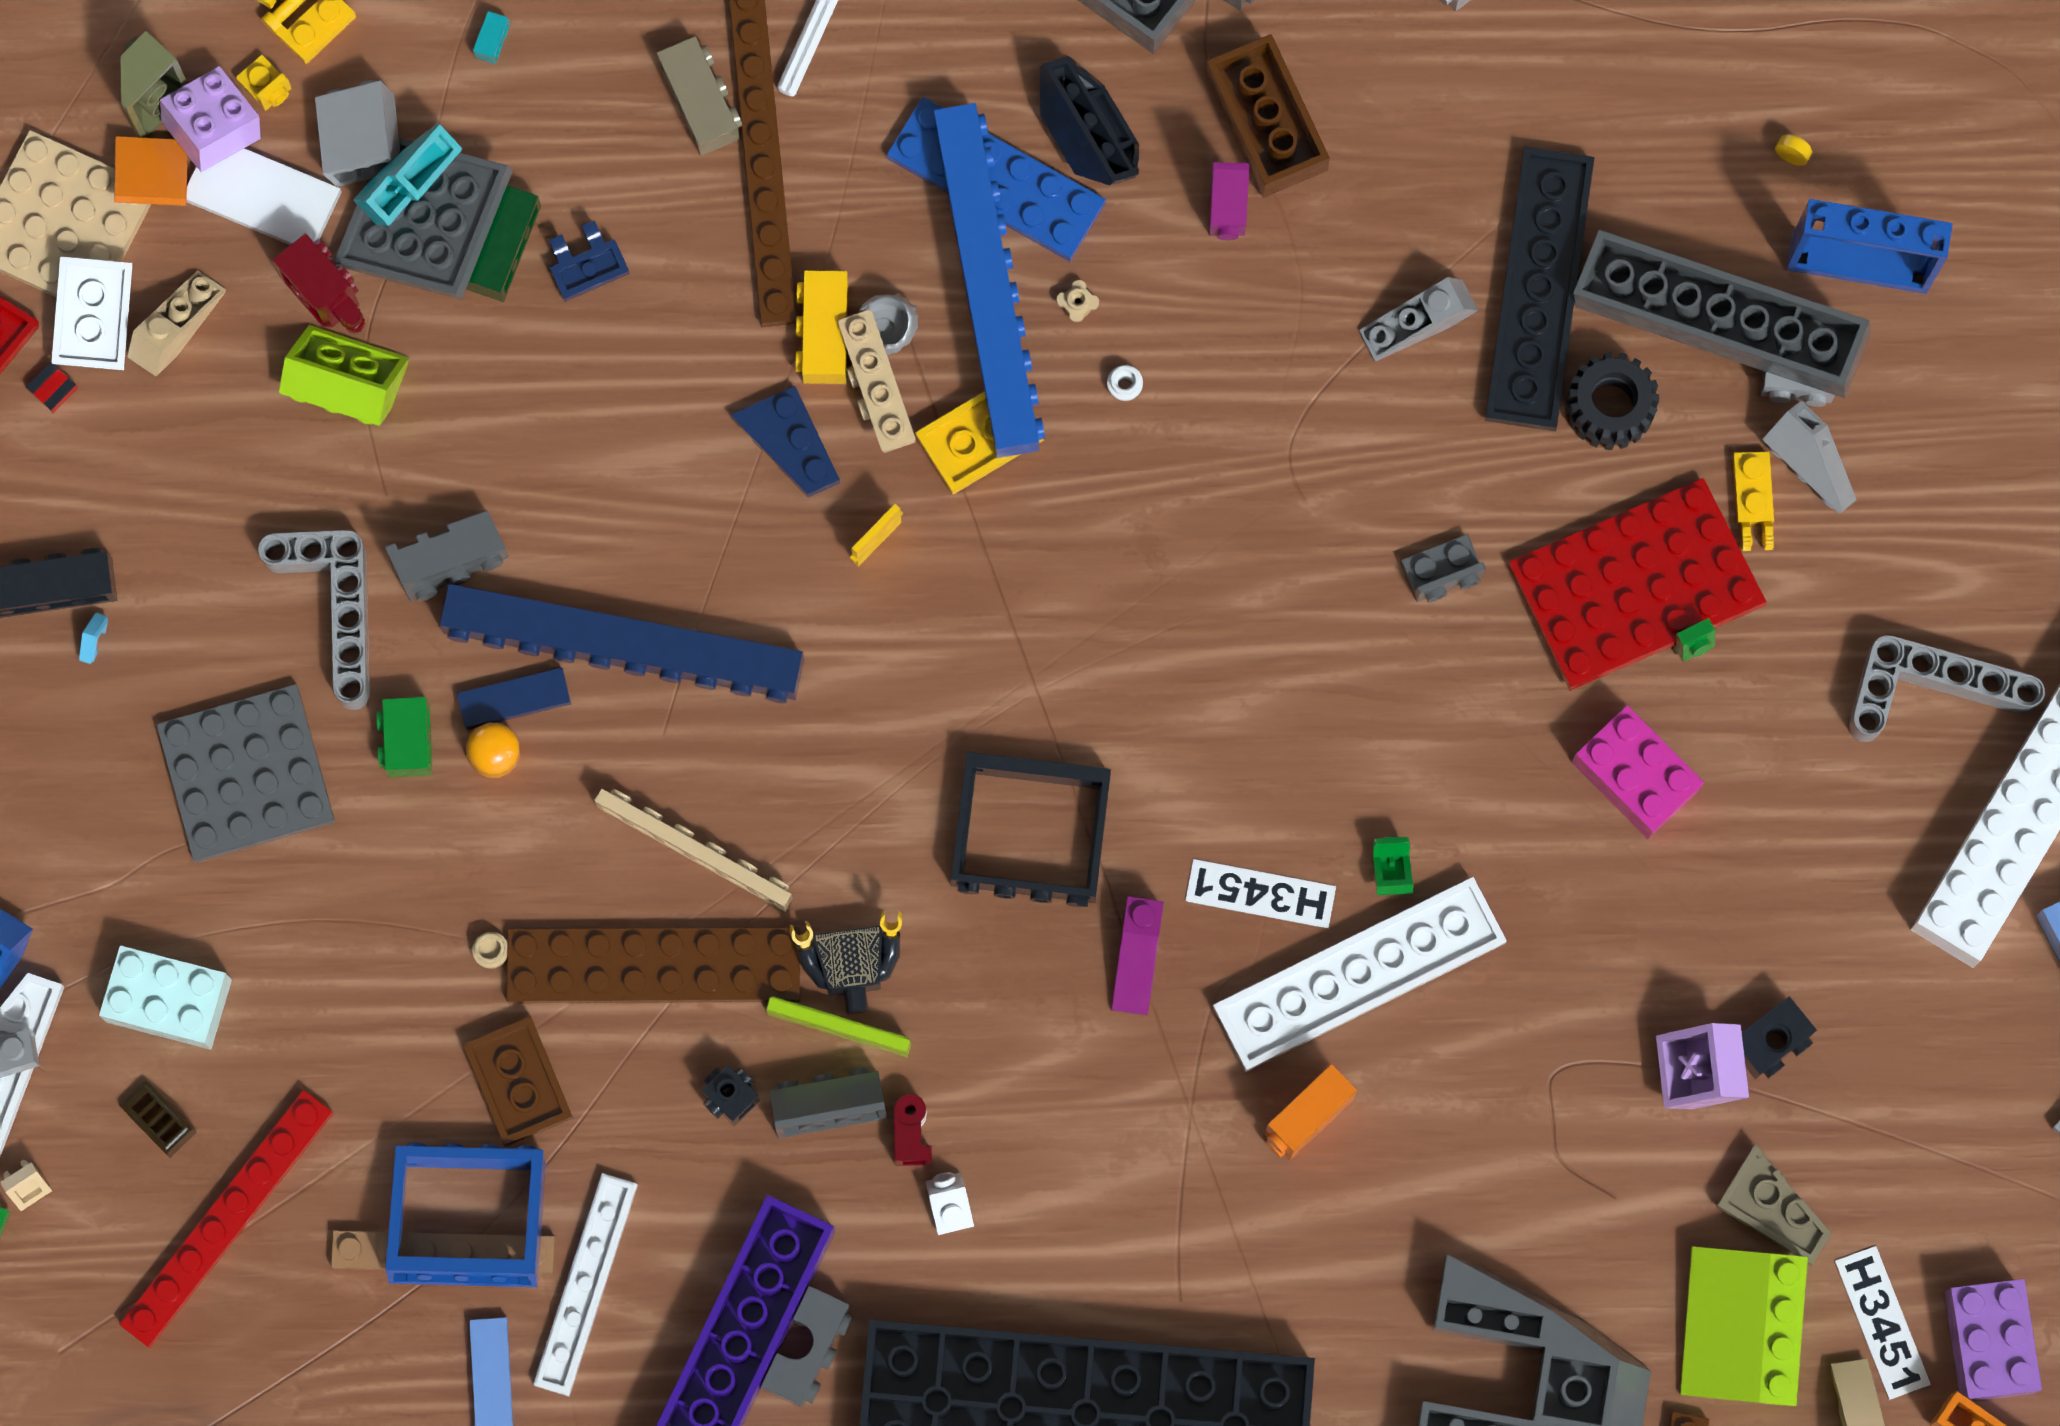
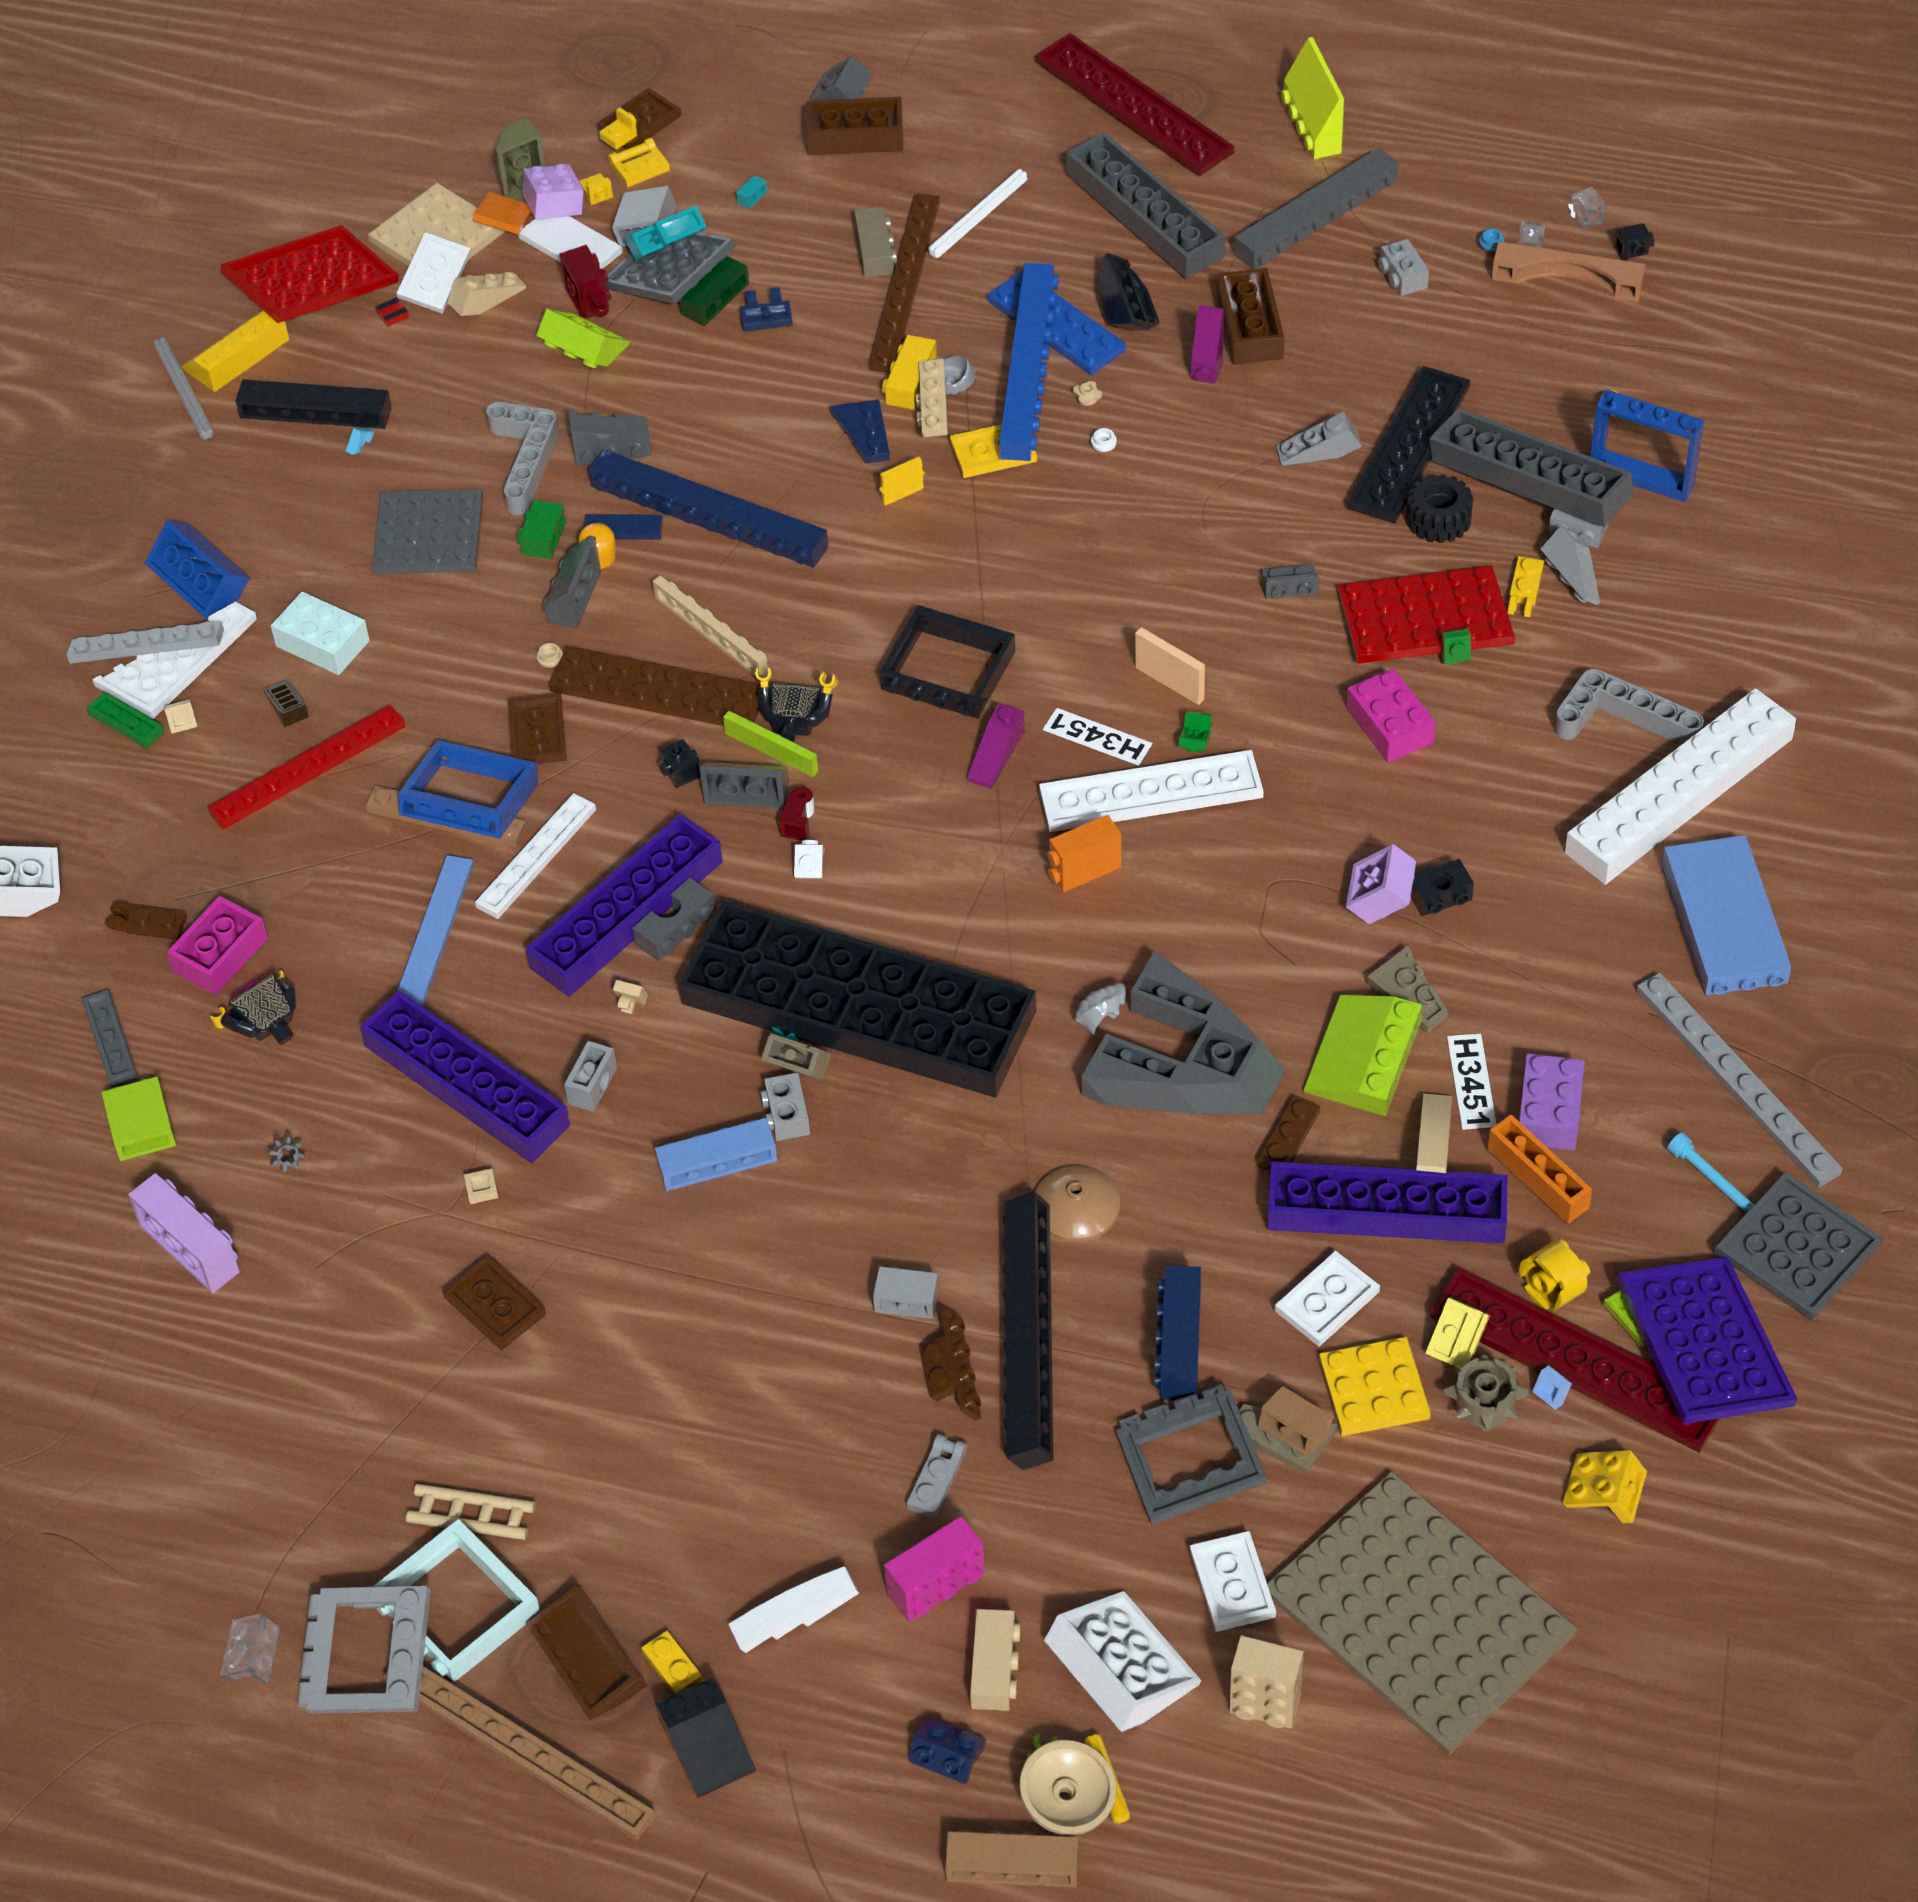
camera: 20 degrees right, 25 degrees down
none -> dark grey slope [543,536,601,629]
none -> light grey hair [1075,983,1126,1035]
none -> light nougat tile [1135,628,1205,705]

